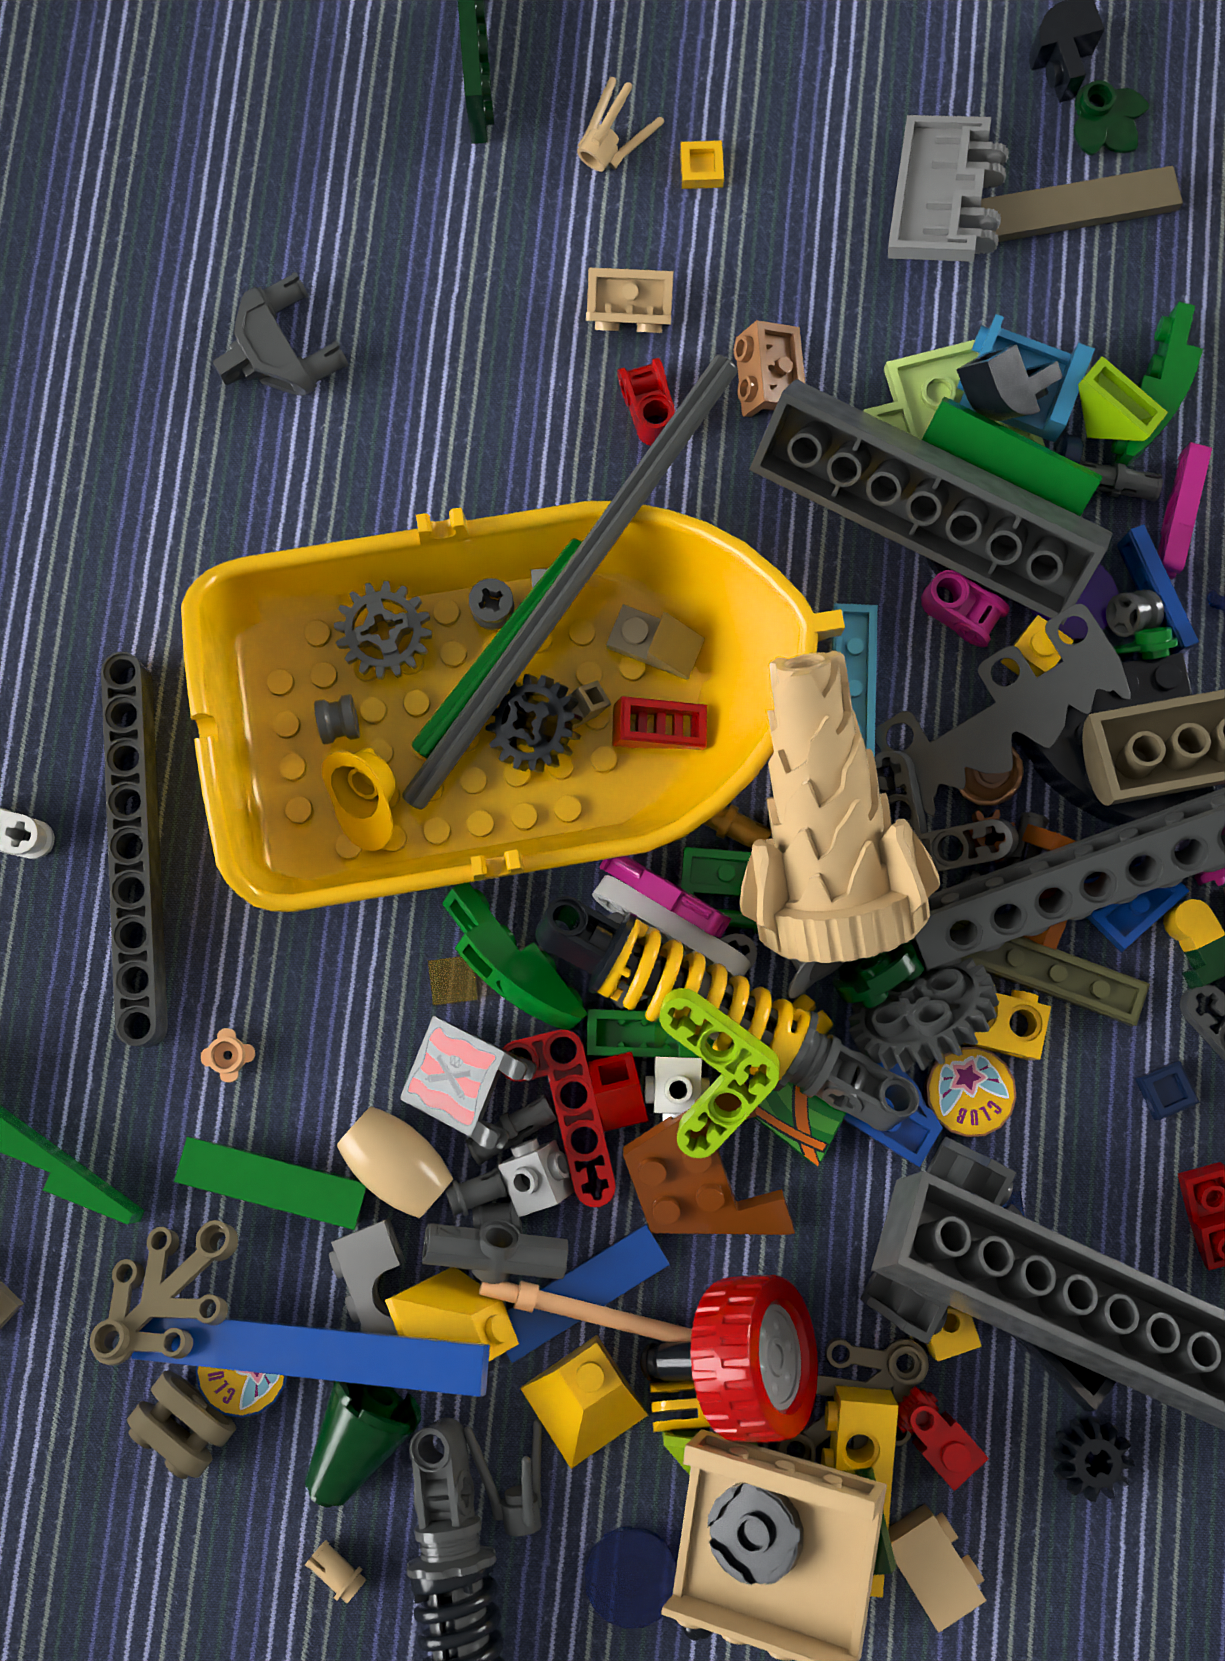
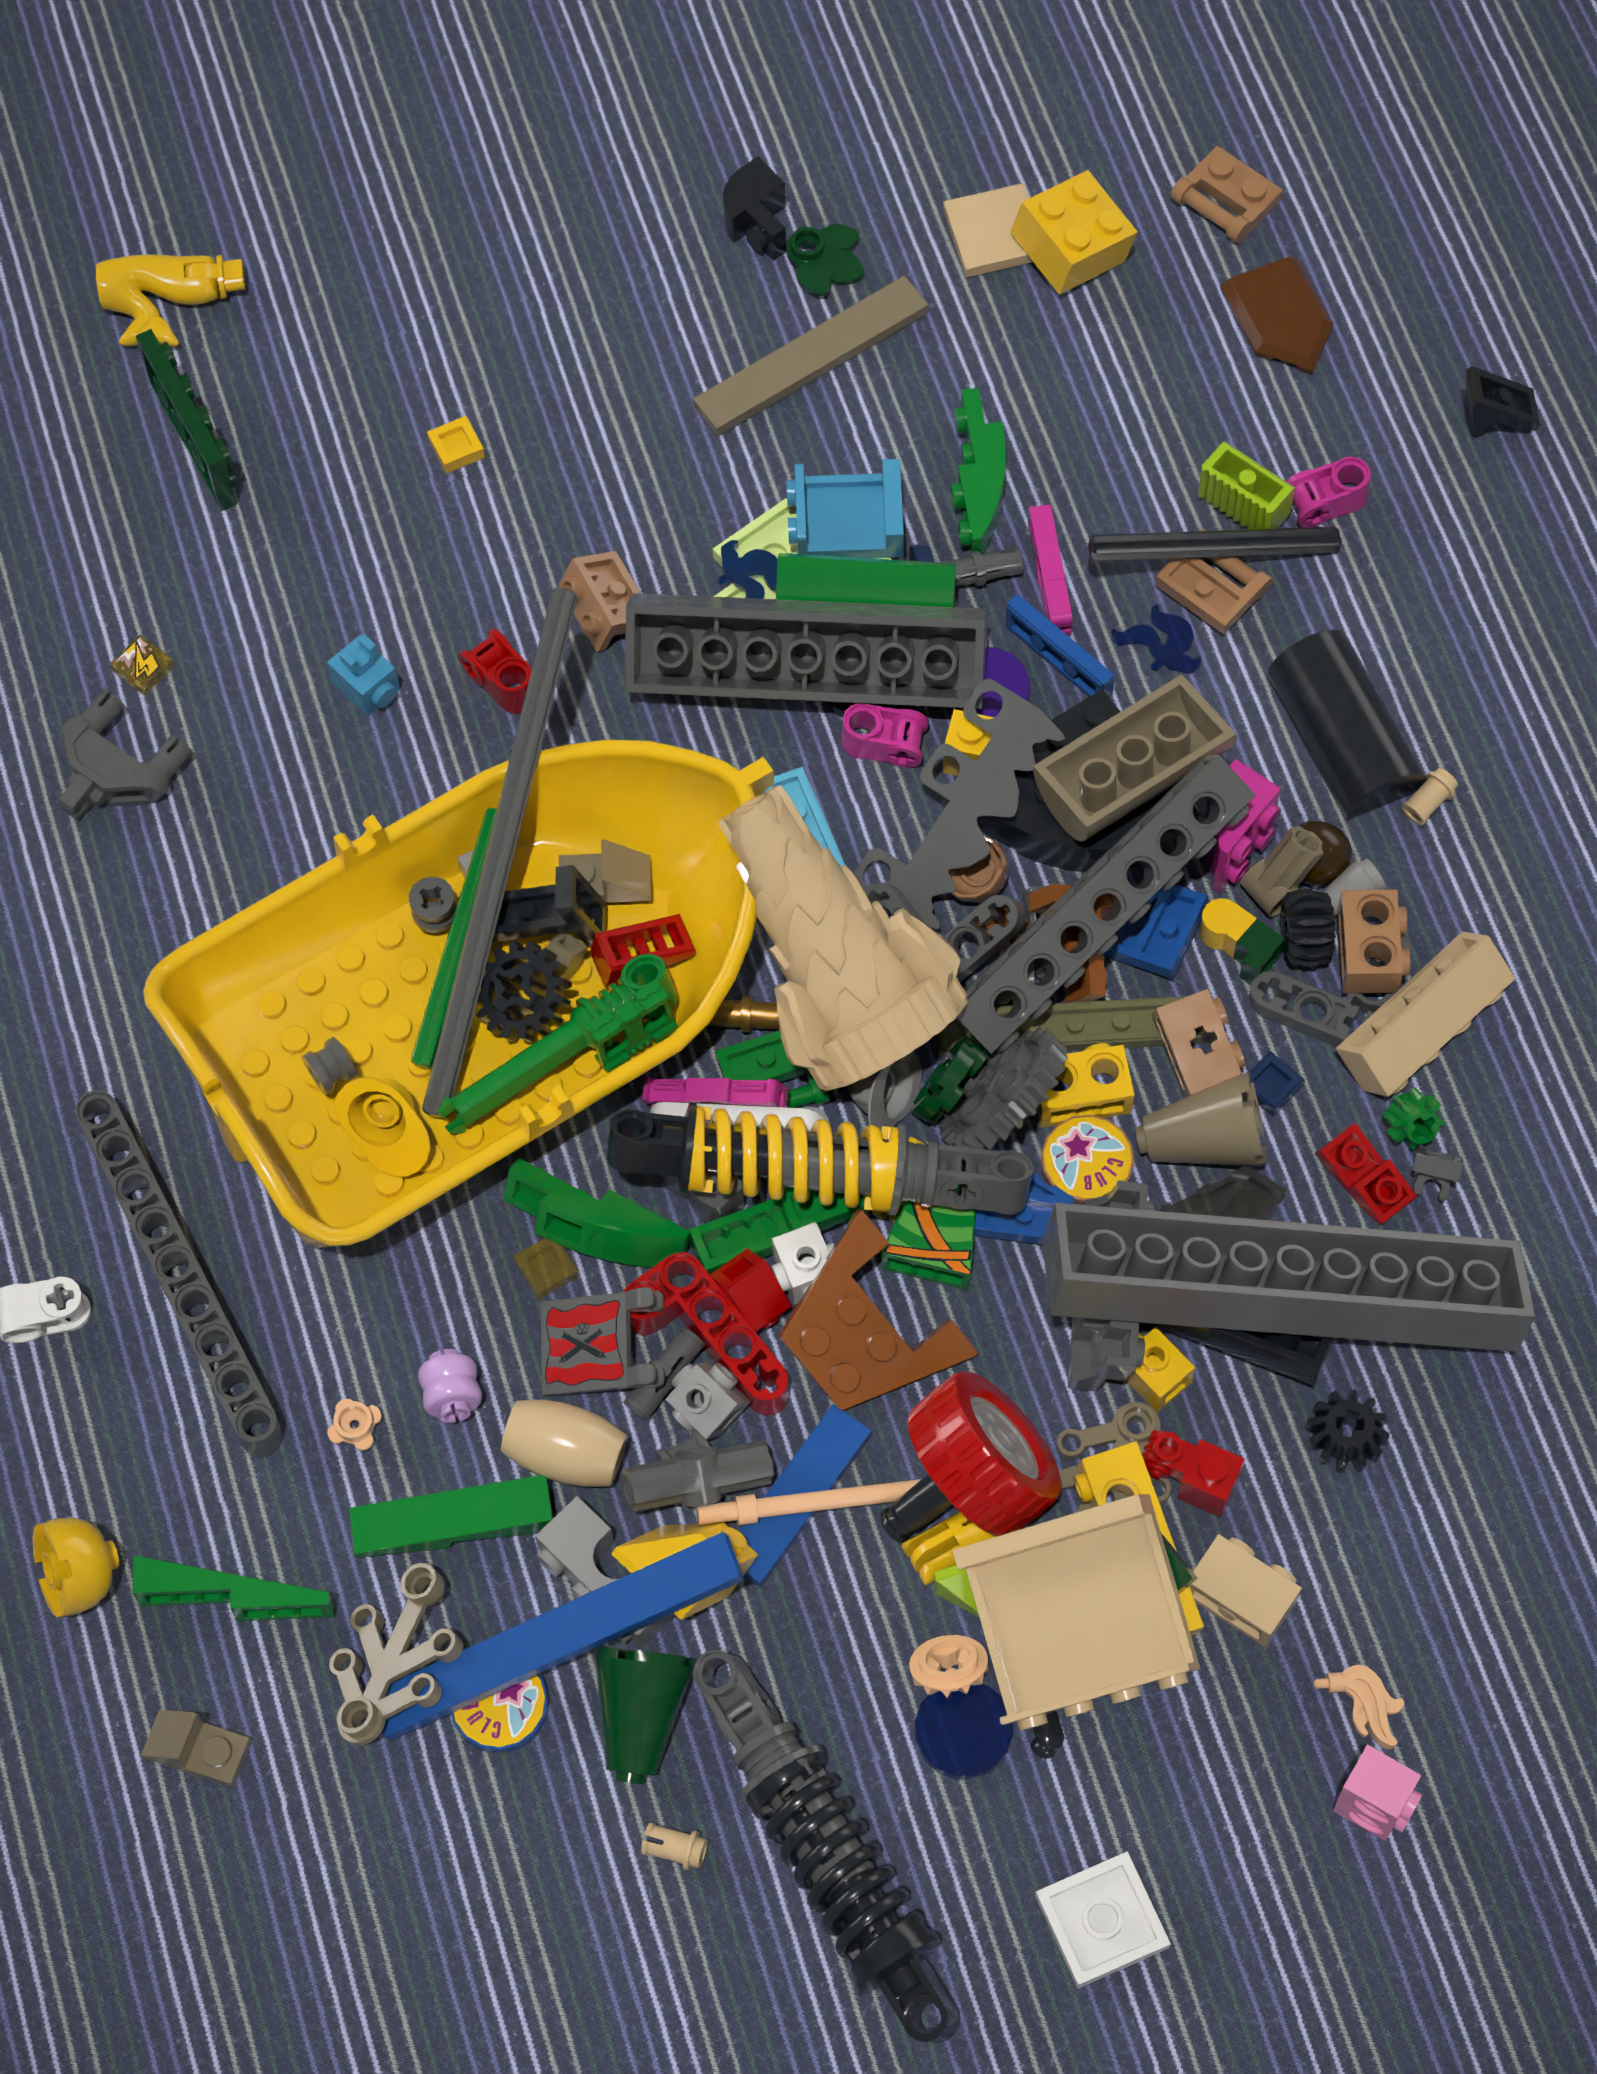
camera: 20 degrees left, 15 degrees down
dark tan brick [127,1371,236,1479] -> none
dark grey gear [334,581,432,680] -> none
dark grey pin [445,1168,507,1217] -> none
dark grey plant [463,1419,542,1536] -> none
yellow slope [520,1335,648,1469] -> none
tan plant [577,77,664,172] -> none
tan bracket [586,268,673,333] -> none
lime beam [659,988,780,1158] -> none
tile [707,1482,804,1585] -> none
light grey hinge [888,115,1009,262] -> none
black brick [956,344,1063,421] -> none
lime slope [1078,356,1168,441] -> none
dark grey wheel [1106,589,1164,637] -> none
green plate [1113,627,1178,659] -> none
none -> clear yellow tile [110,634,174,696]
none -> dark azure brick [327,634,400,717]
none -> lavender piece [418,1349,482,1423]
none -> green piece [437,954,678,1134]
none -> black bracket [492,865,606,946]
none -> green piece [585,979,678,1073]
none -> clear blue piece [717,540,777,599]
none -> light nougat gear [909,1635,989,1698]
none -> dark tan cone [1135,1072,1268,1166]
none -> medium nougat brick [1152,989,1245,1097]
none -> clear smoke wing [1159,1166,1287,1220]

